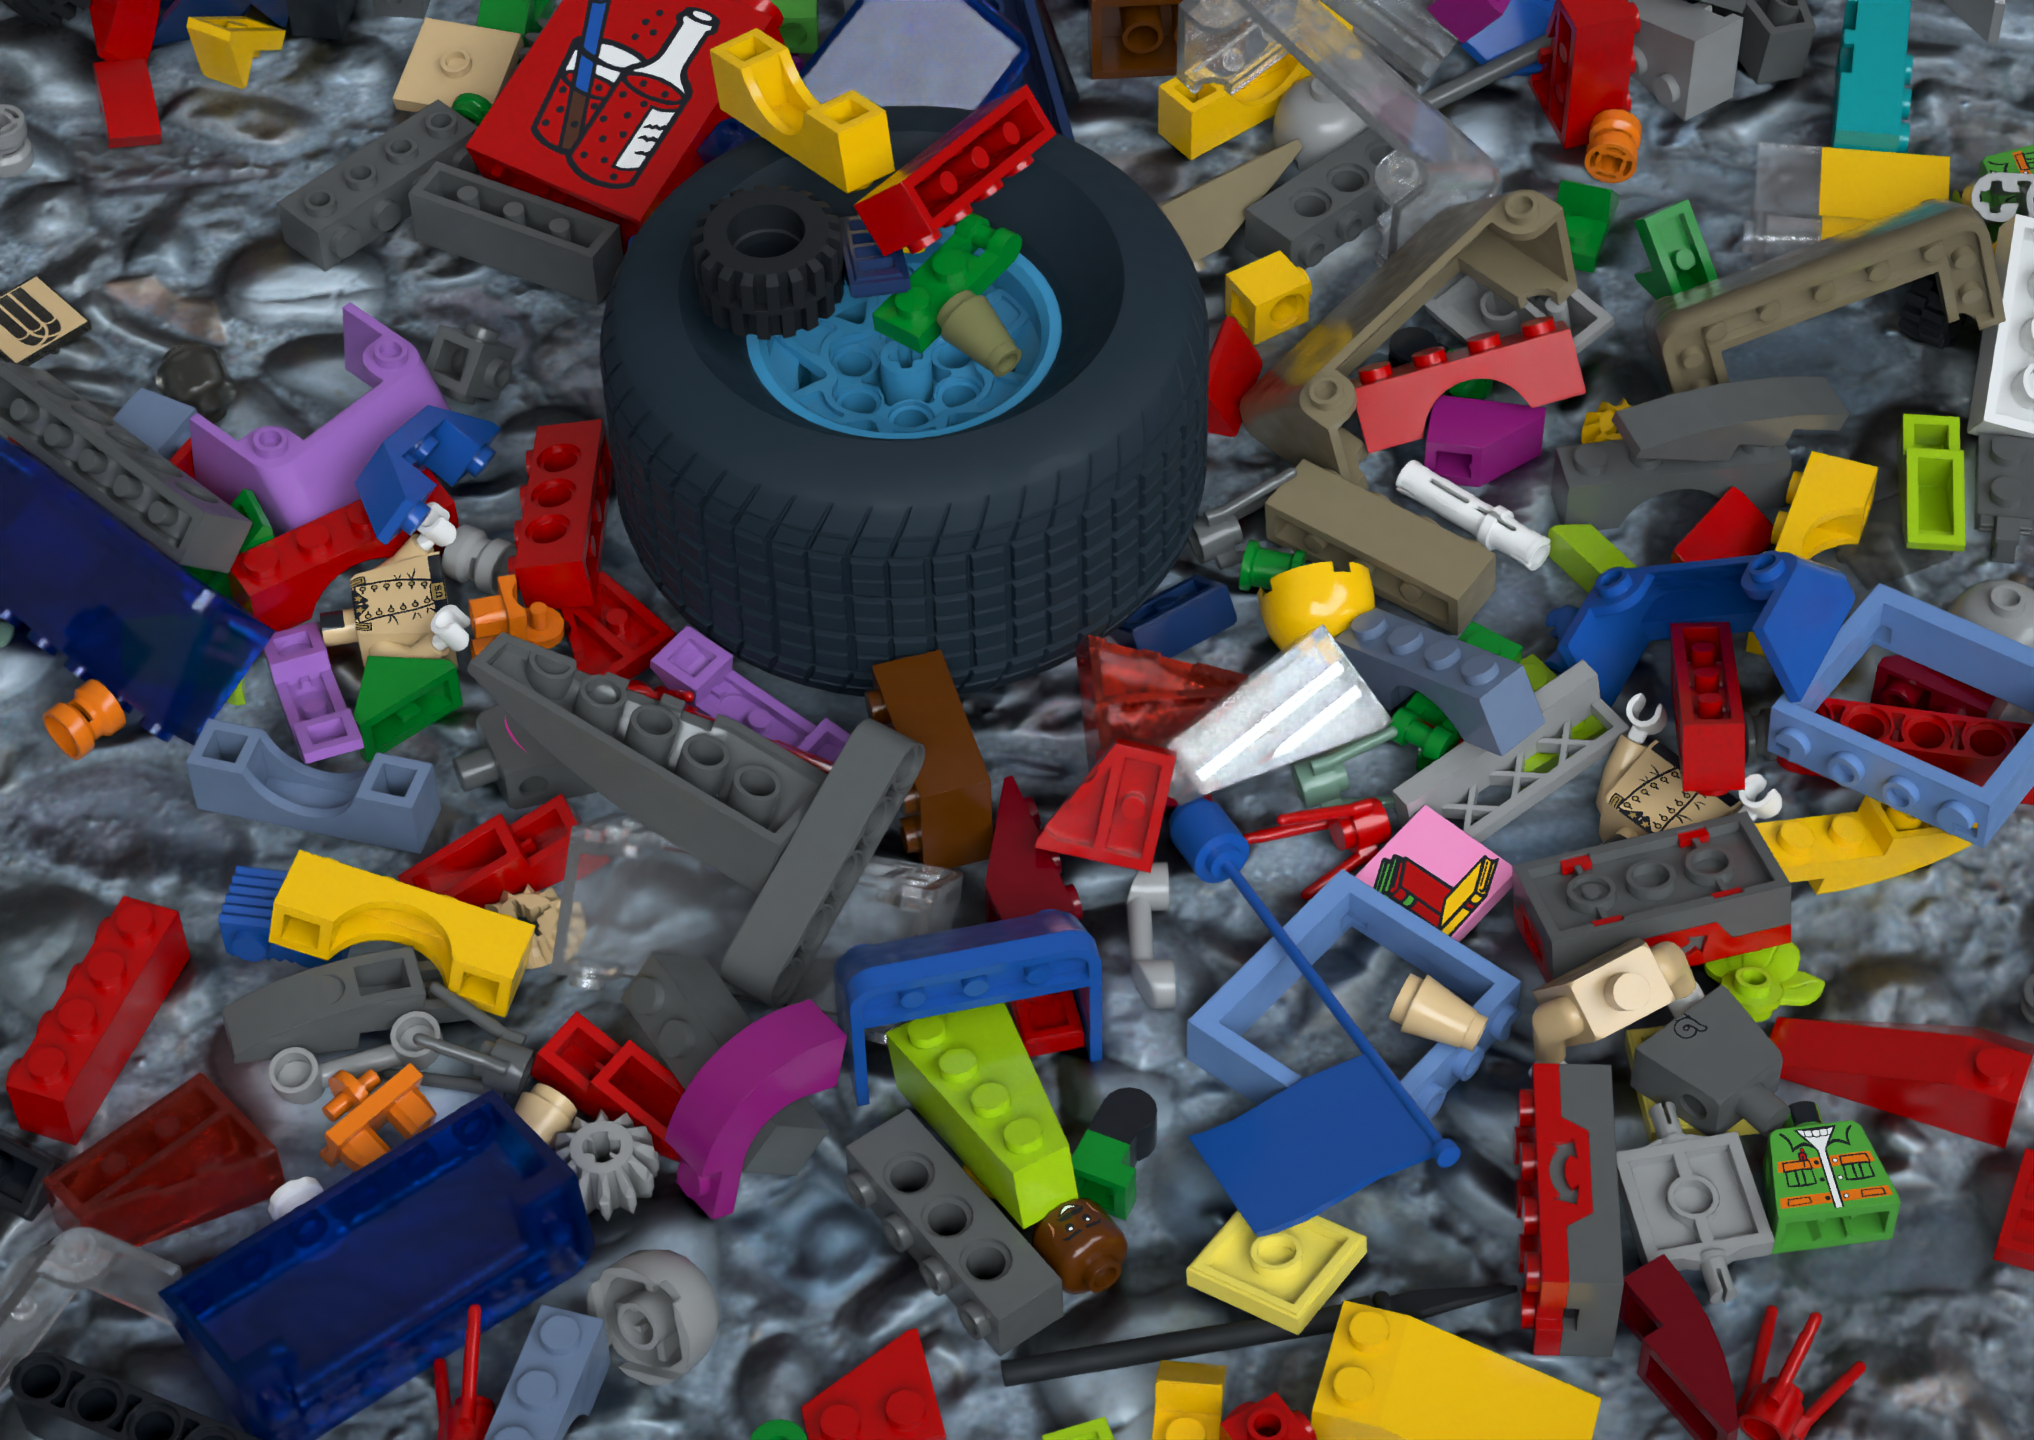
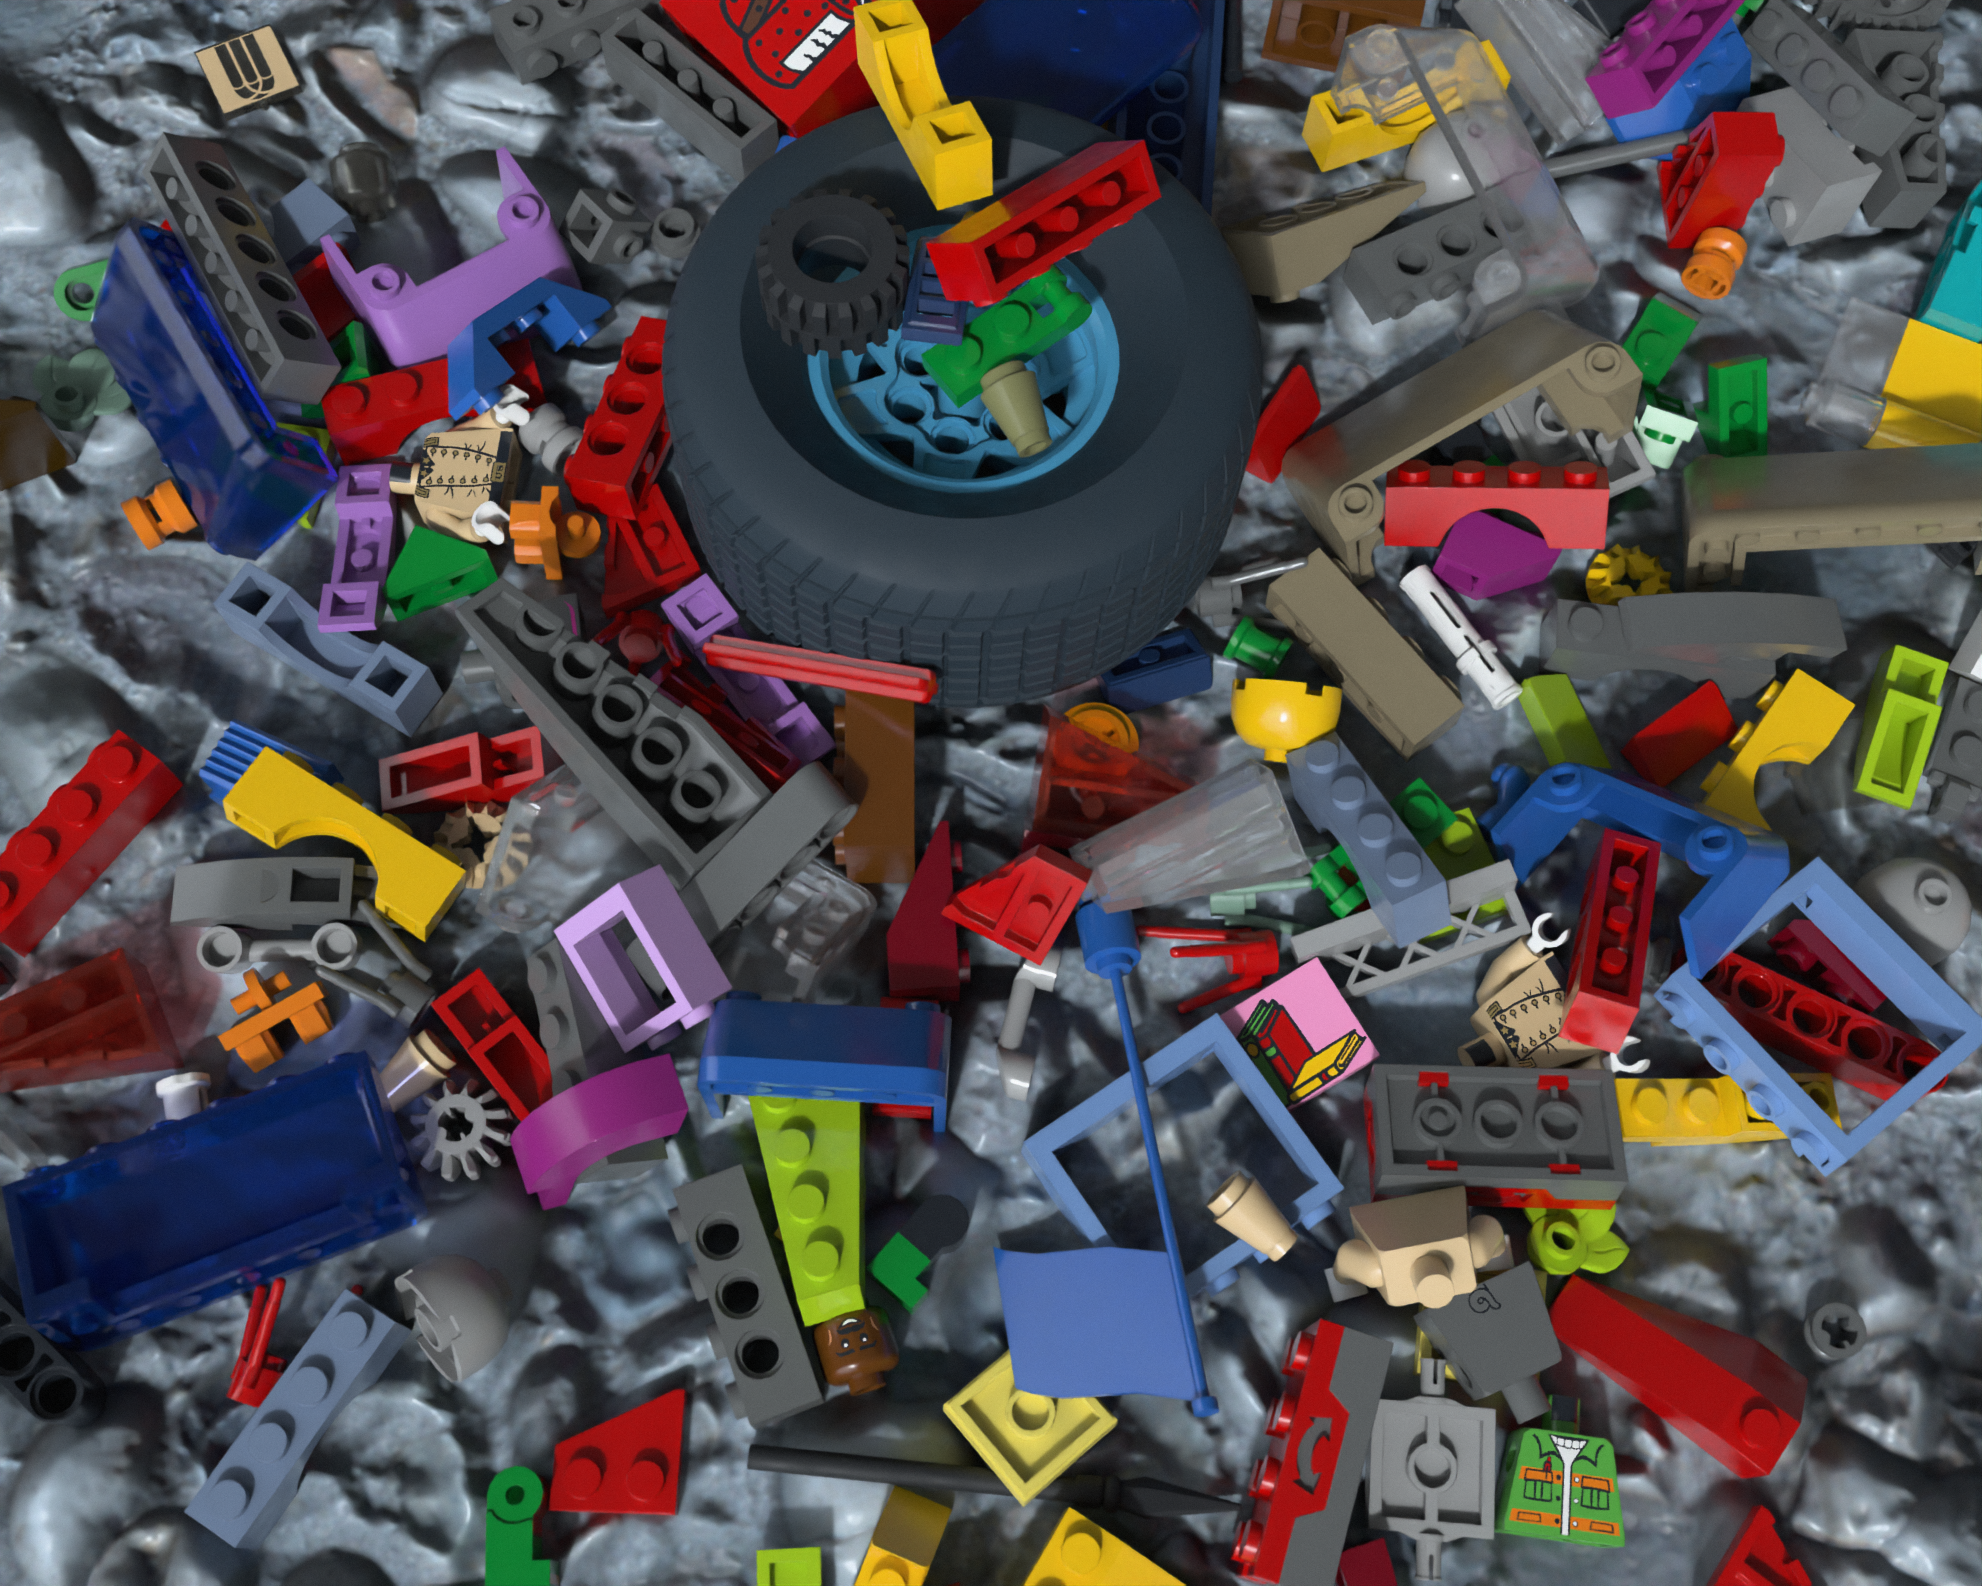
camera: 10 degrees right, 20 degrees up
yellow brick [1225,250,1312,345] -> none
none -> lavender window [554,864,732,1053]
none -> dark grey plate [650,208,701,258]
none -> axle [702,634,939,703]
none -> slope [1632,386,1698,469]

